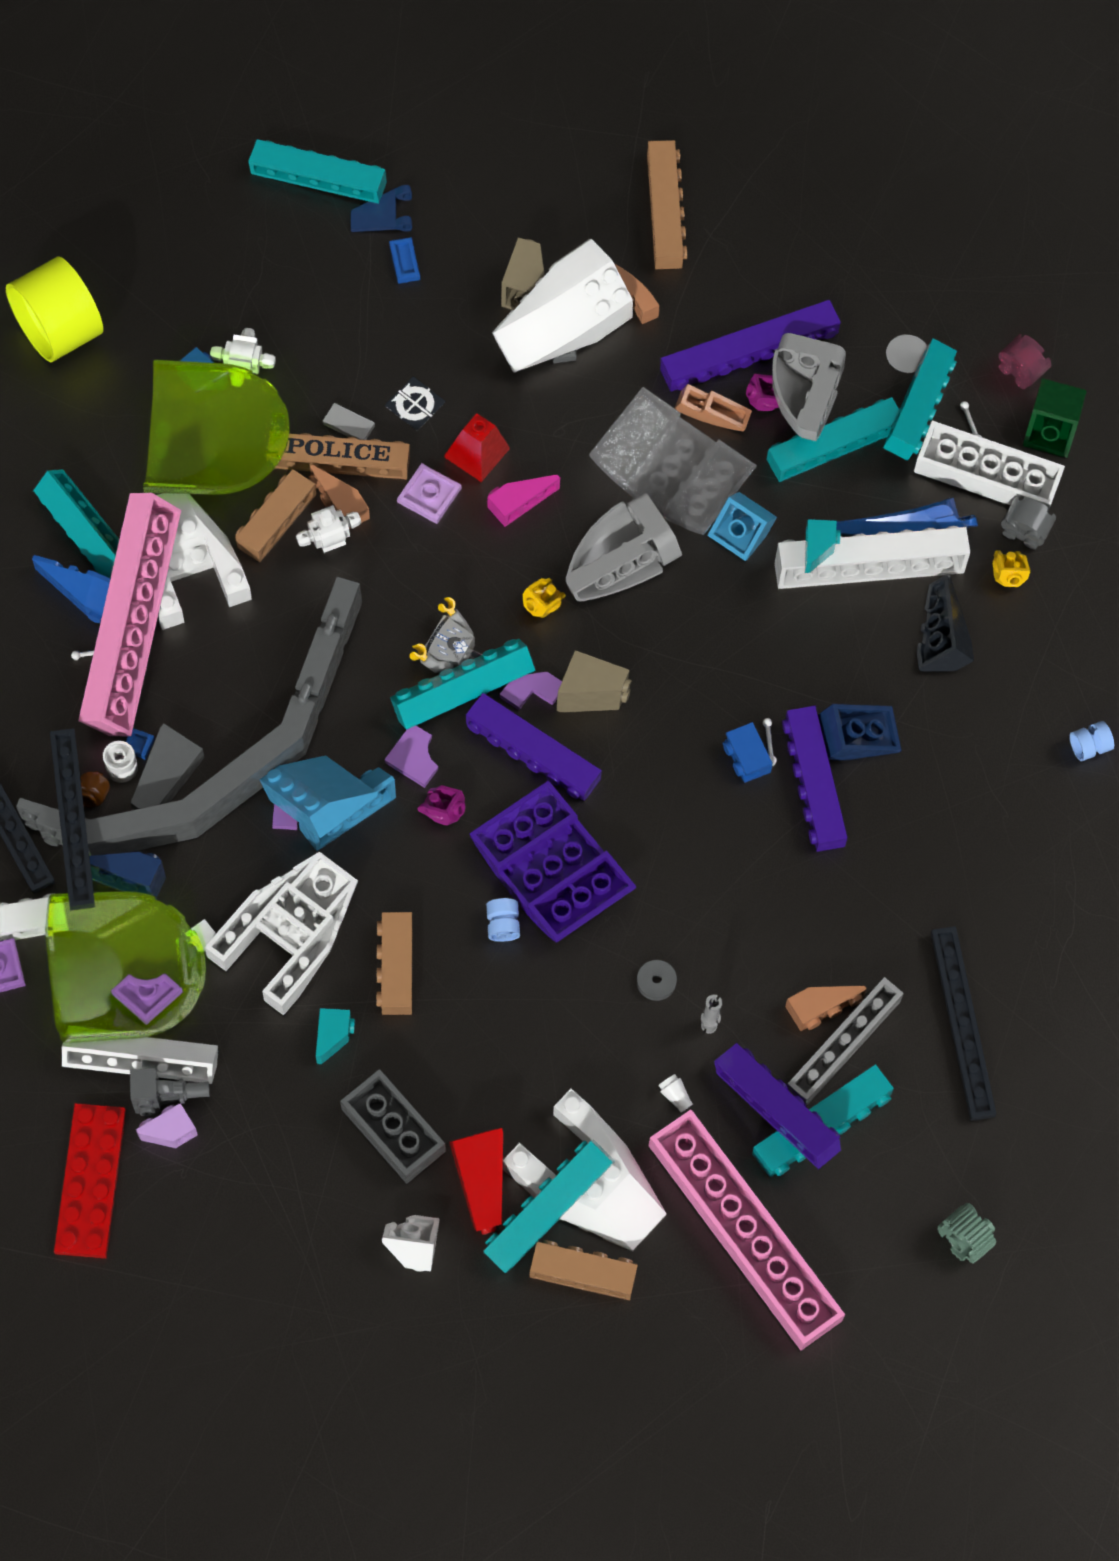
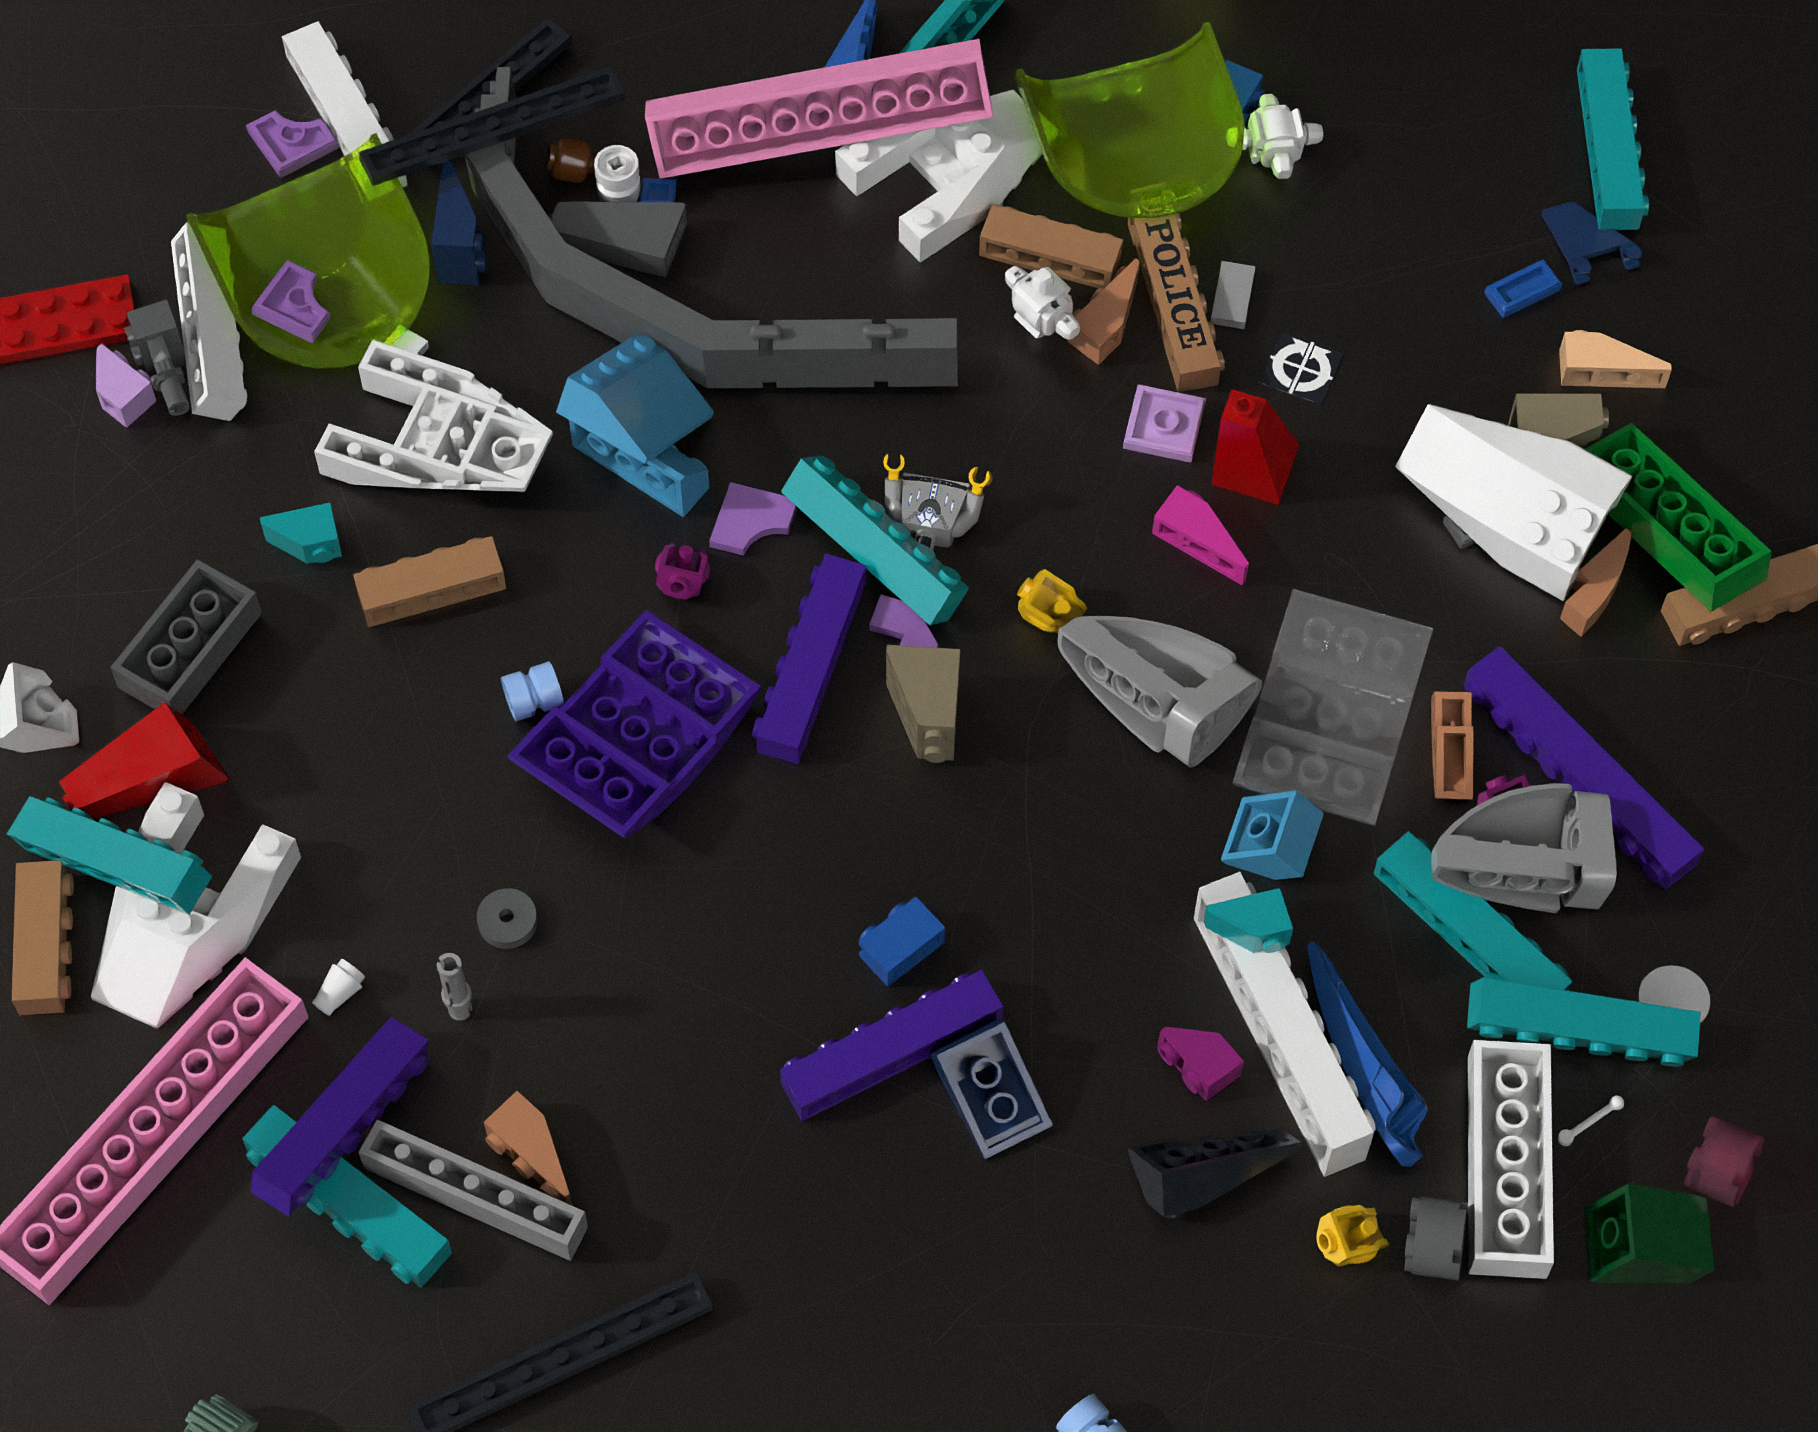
camera: 75 degrees right, 5 degrees down
white hinge [763,718,776,766] -> none
none -> magenta slope [1158,1027,1244,1101]
none -> light nougat slope [1559,330,1672,388]
none -> green brick [1585,423,1772,612]

